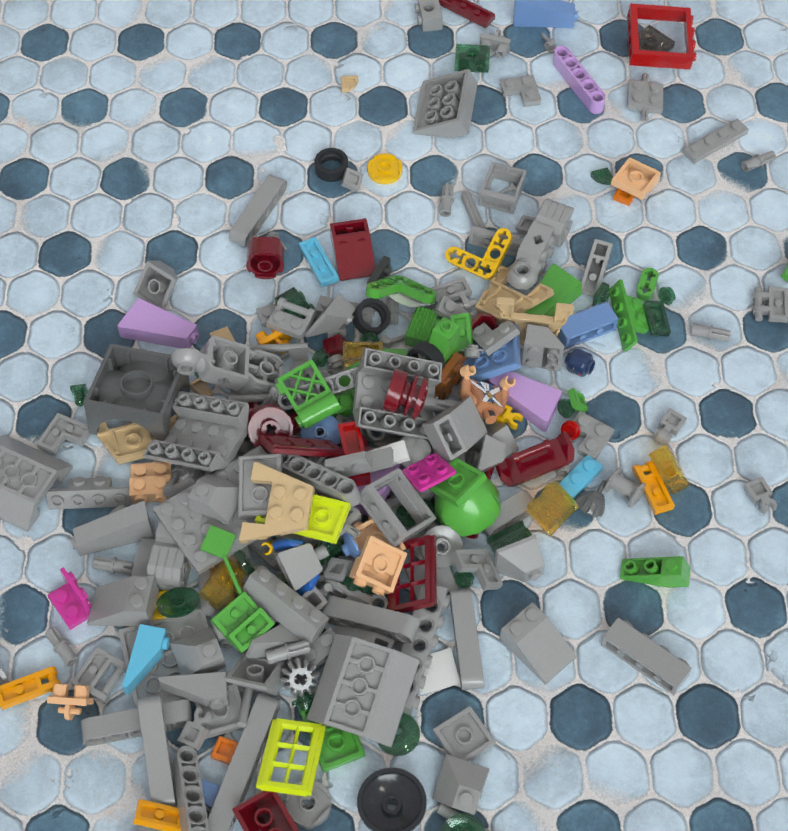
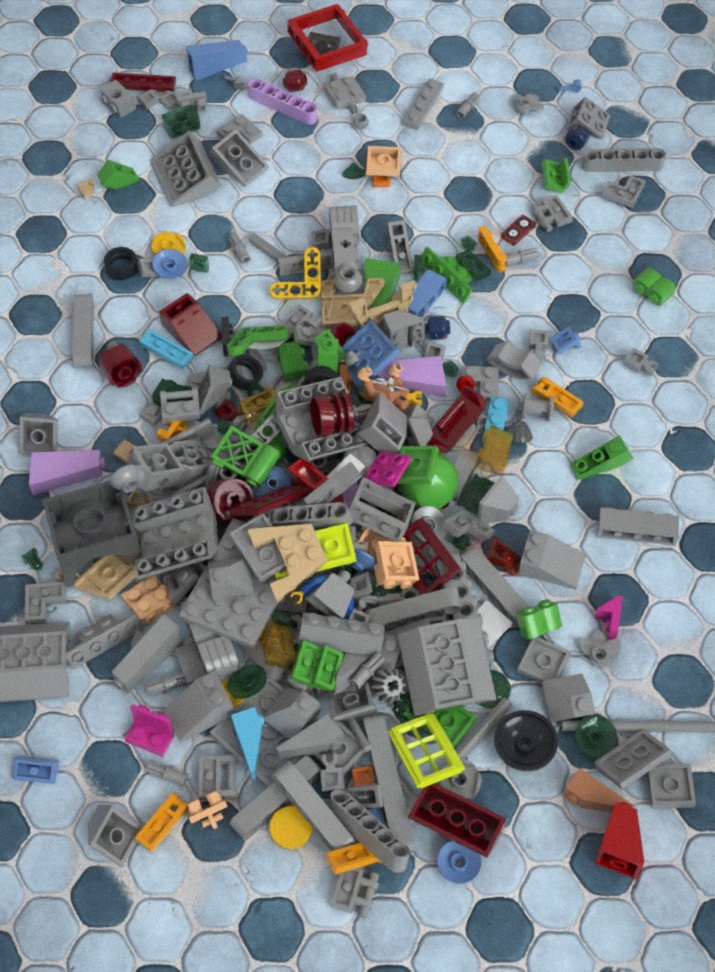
camera: 30 degrees left, 0 degrees up
bright green piece [200,525,242,594] -> none
light grey plate [472,319,520,356] -> none
light grey window [479,162,527,214] -> none
bright green tile [567,388,588,413] -> none
bright green beam [636,268,659,301] -> none
clear yellow brick [649,444,690,495] -> none
none -> bright green slope [97,160,139,190]
none -> light grey tile [137,89,178,111]
none -> medium blue dish [152,249,188,279]
none -> clear green plate [189,253,210,273]
none -> light grey slope [208,129,270,187]
none -> yellow tile [269,806,313,850]
none -> dark red head [283,69,307,92]
none -> light grey slope [345,782,383,808]
none -> light grey plate [353,113,369,129]
none -> light grey slope [424,342,447,359]
none -> light grey axle [455,698,512,759]
none -> light orange plate [478,225,507,272]
none -> light grey brick [486,341,542,379]
none -> clear red slope [487,536,522,576]
none -> clear red tile [501,214,536,246]
none -> bright green brick [516,599,562,639]
none -> medium blue bracket [550,327,581,354]
none -> light grey plate [579,629,620,667]
none -> dark pink slope [594,596,623,640]

